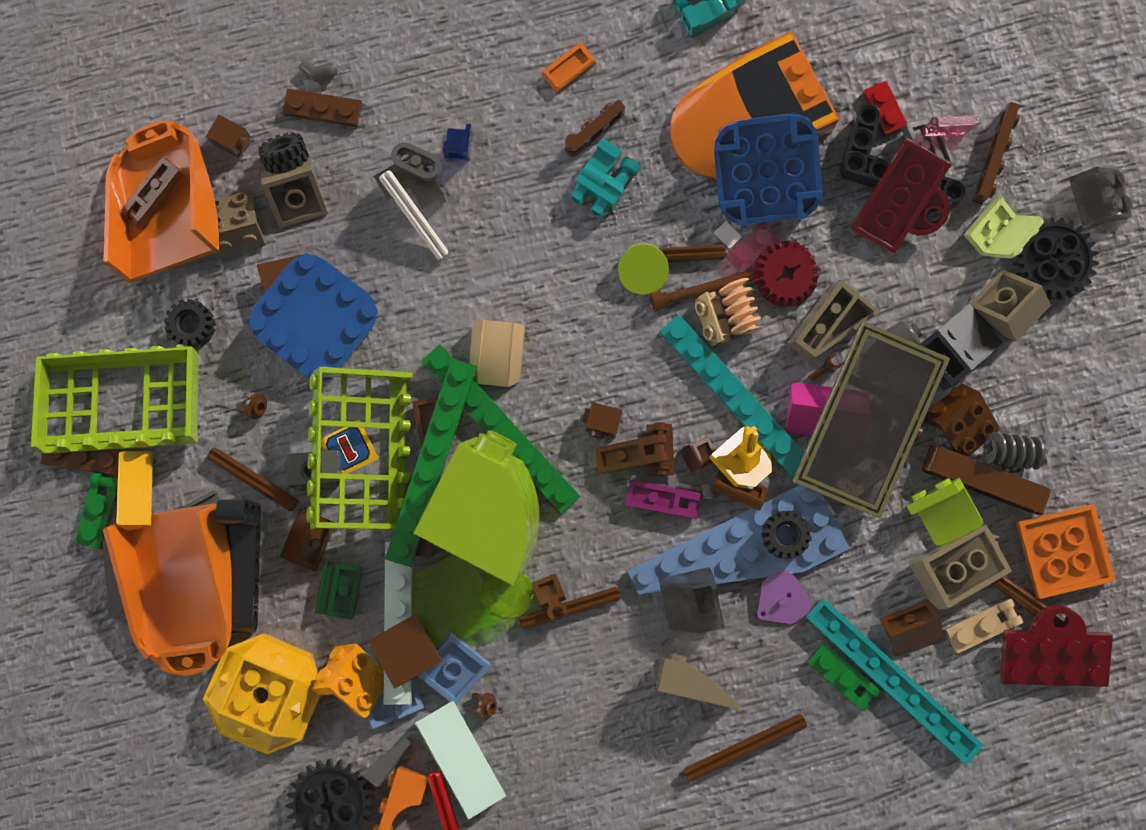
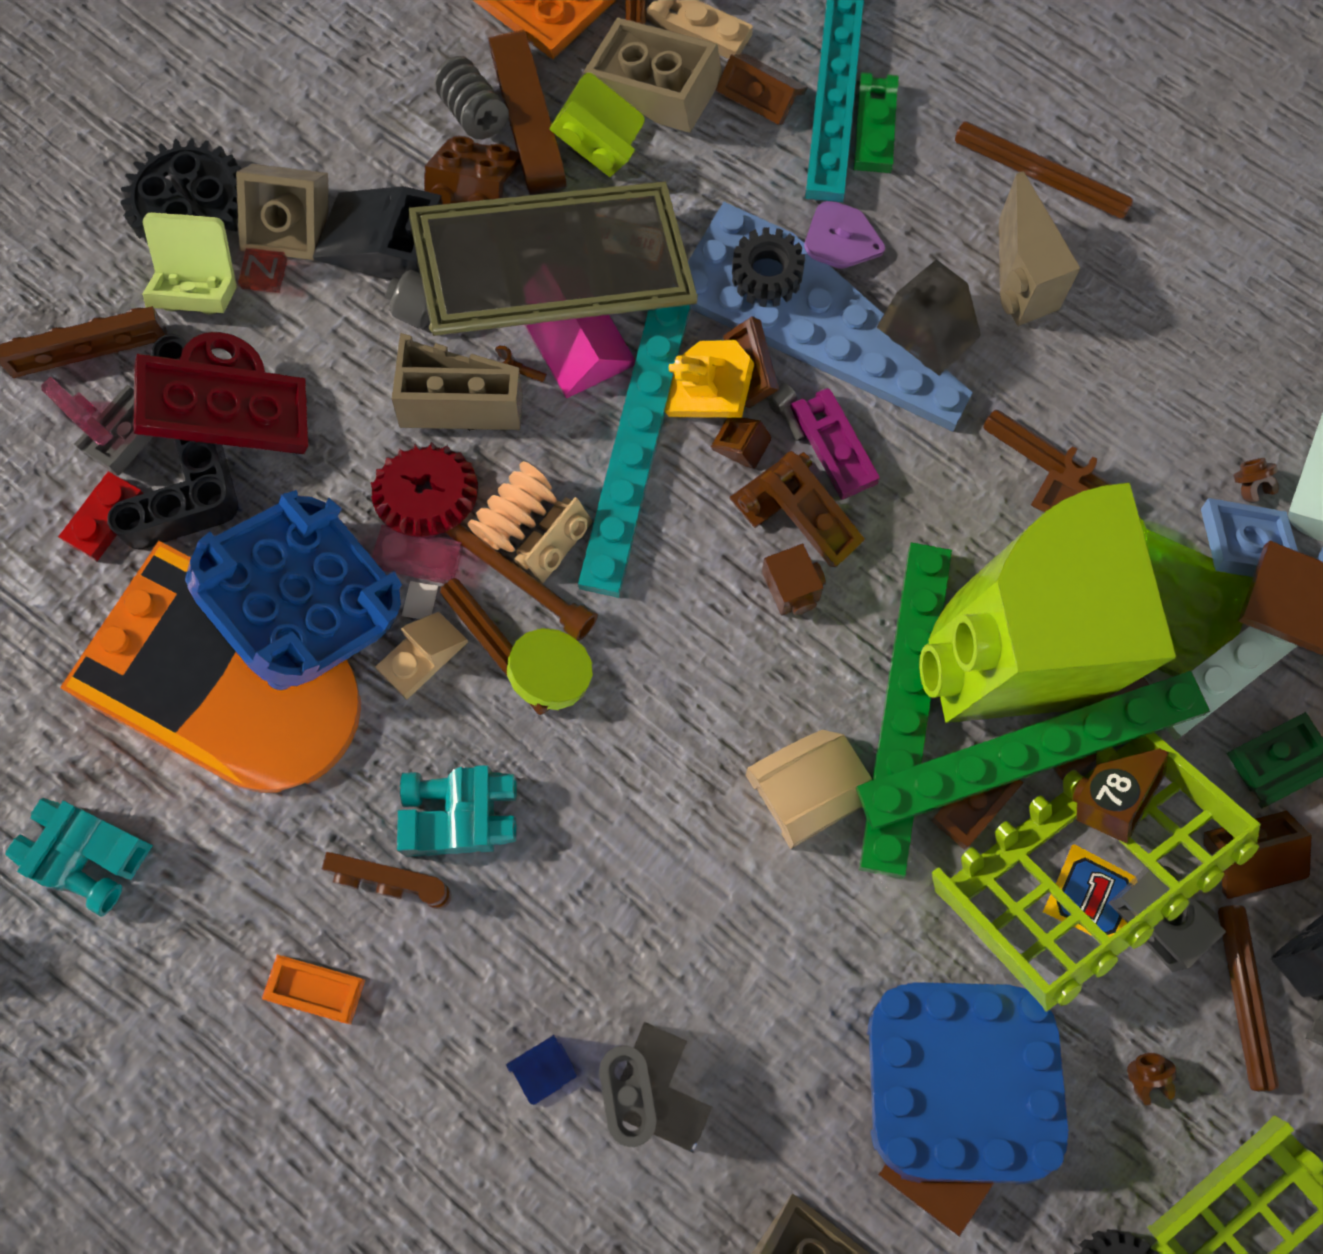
camera: 125 degrees left, 10 degrees down
white axle [379,170,448,260] -> none
clear smoke slope [1069,166,1133,227] -> none
none -> clear red tile [238,248,288,293]
none -> tan slope [375,612,468,700]
none -> reddish brown slope [1072,748,1169,844]

